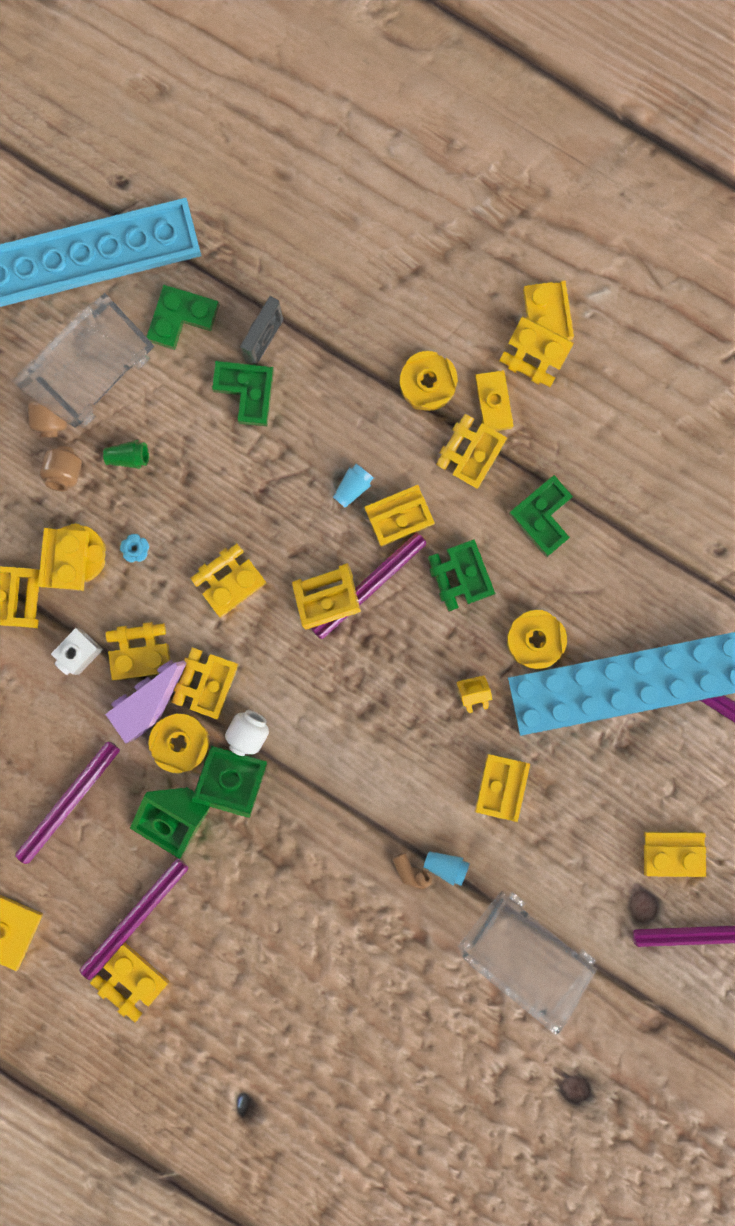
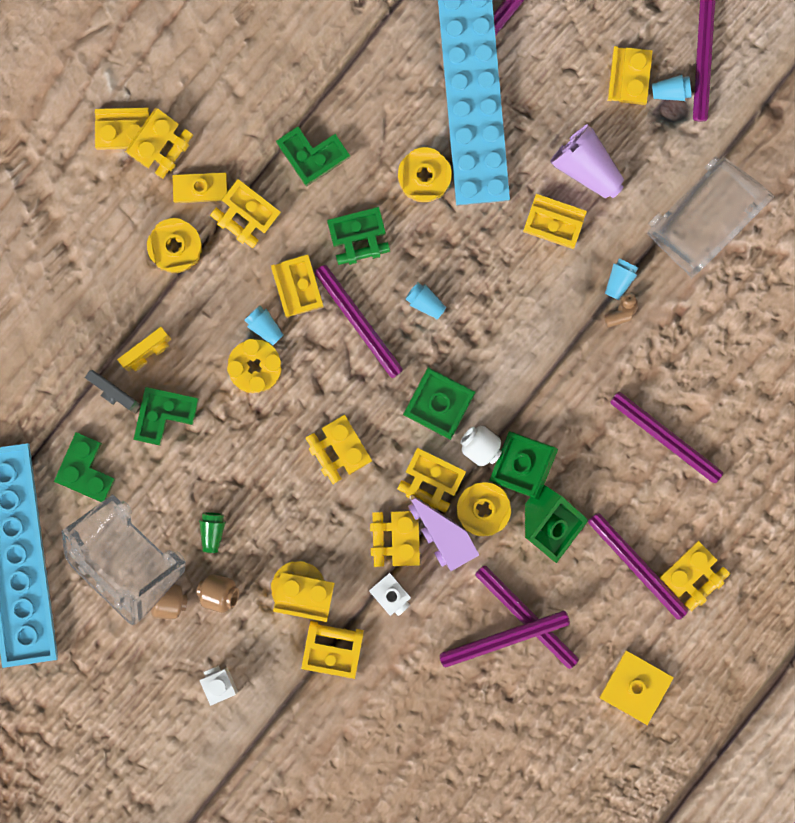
camera: 85 degrees left, 0 degrees up
medium azure plate [120,534,149,563] -> none
yellow plate [292,563,361,630] -> none
yellow tile [456,675,492,713] -> none
none -> yellow plate [117,327,172,372]
none -> yellow plate [227,339,281,393]
none -> green plate [403,367,476,440]
none -> medium azure cone [405,282,446,319]
none -> magenta axle [440,610,570,668]
none -> lavender cone [550,124,624,198]
none -> magenta axle [610,392,723,483]
none -> medium azure cone [652,74,692,101]

